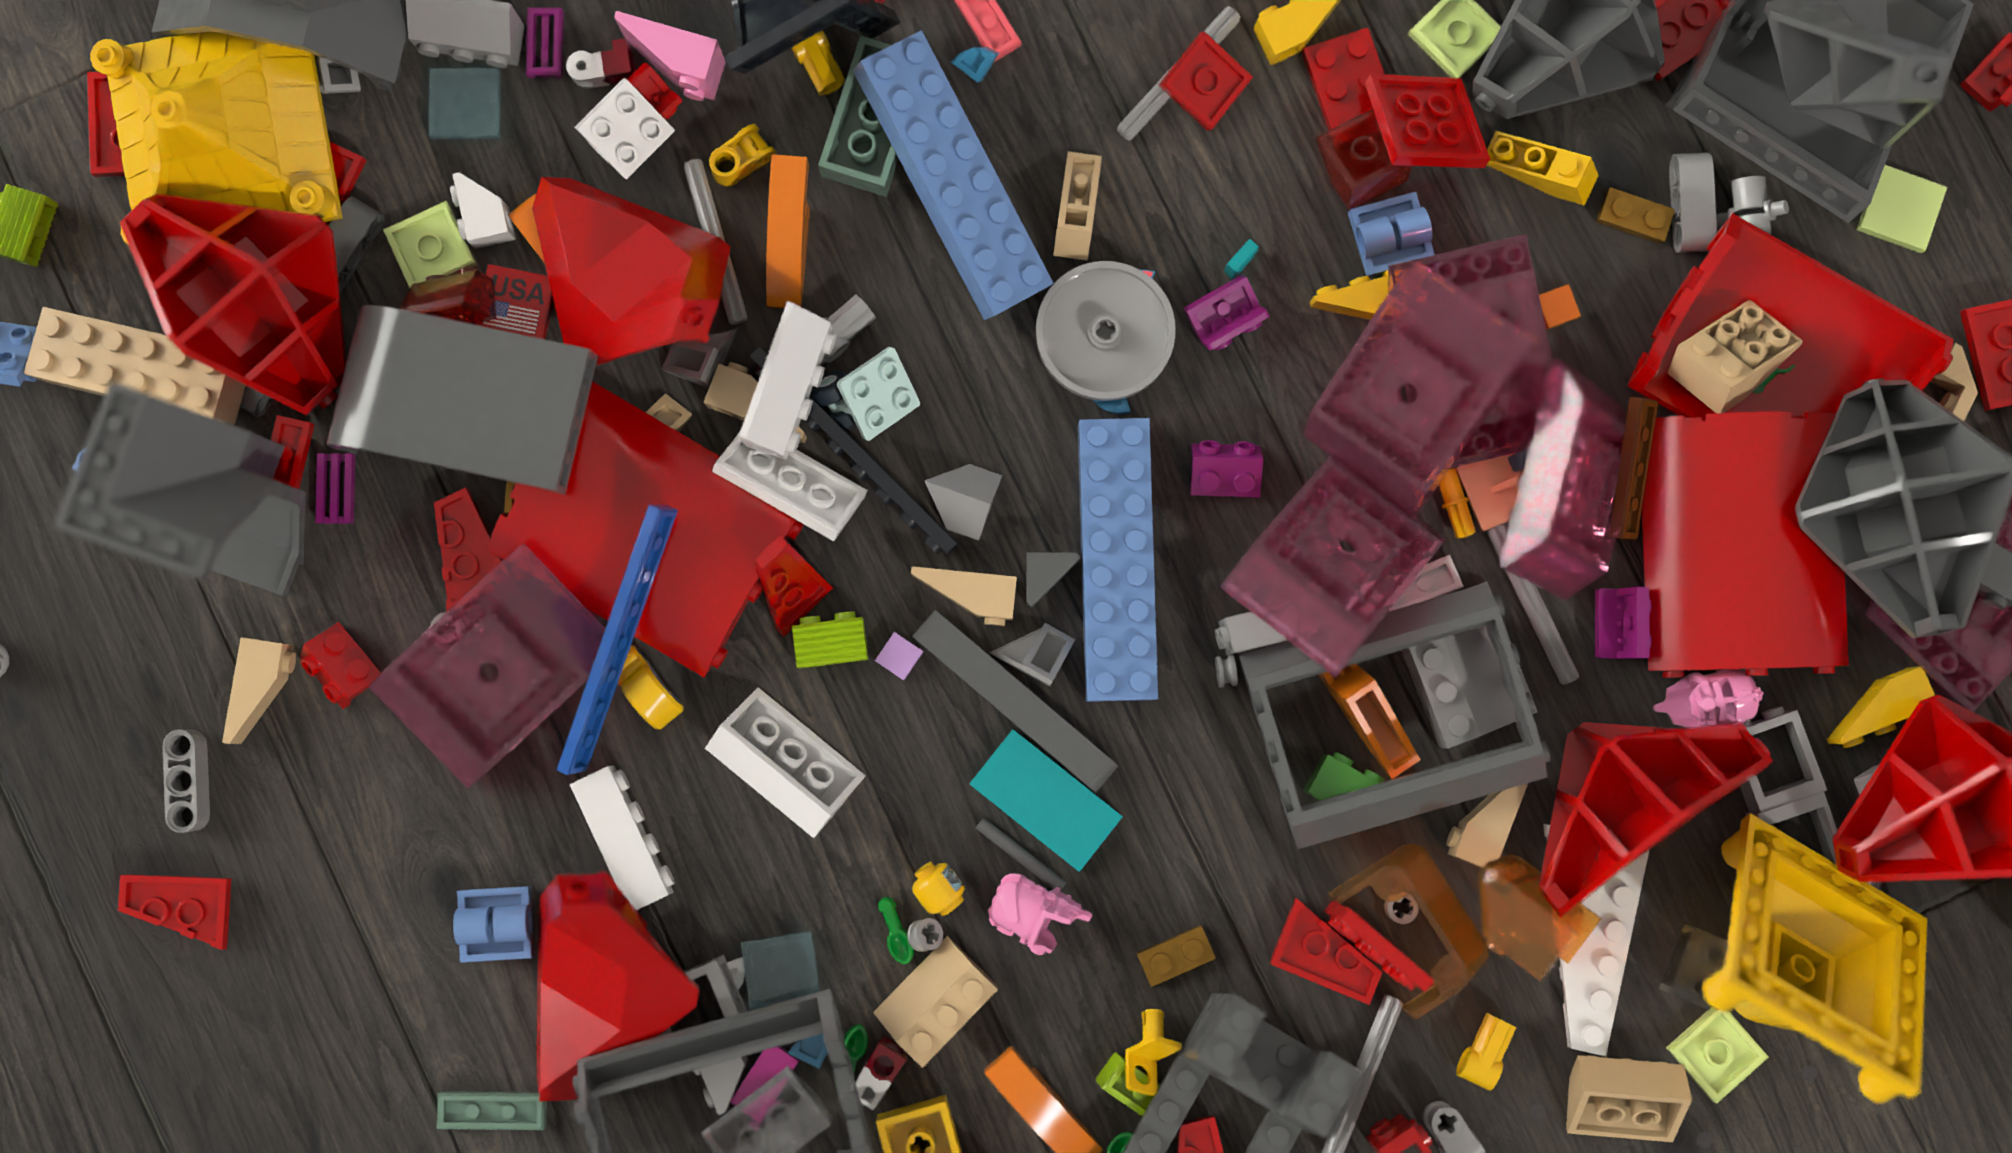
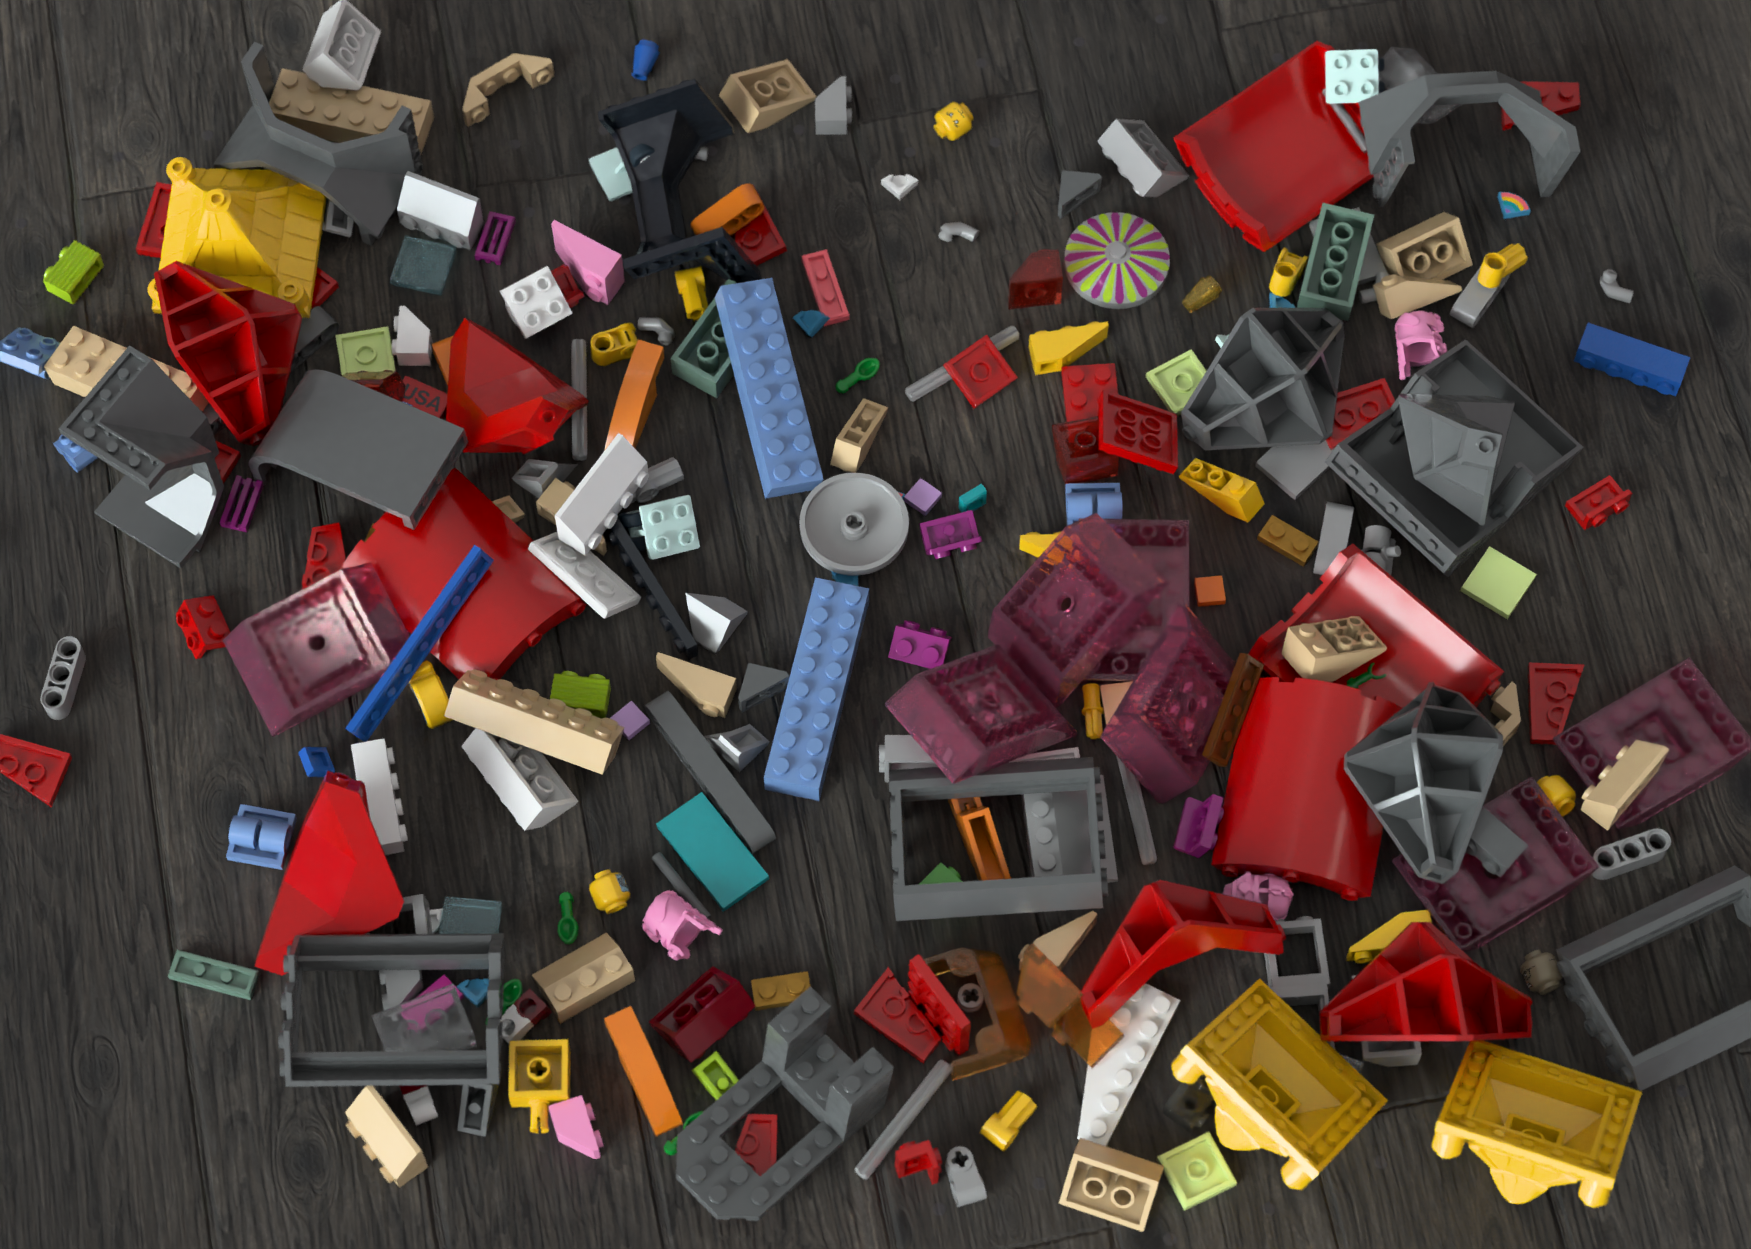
camera: 20 degrees right, 20 degrees down
tan slope [222,637,296,744] -> none
leg [566,38,635,88] -> none
red wing [754,536,833,637] -> none
light grey bush [907,918,943,952] -> none
yellow bracket [1125,1009,1182,1096] -> none
light grey bush [1215,655,1238,688] -> none
none -> blue plate [298,747,335,777]
none -> tan brick [444,670,625,774]
none -> light grey arm [638,317,675,345]
none -> dark red slope [649,966,756,1063]
none -> green piece [835,358,880,393]
none -> lavender tile [904,478,942,516]
none -> light grey tile [1255,440,1333,500]

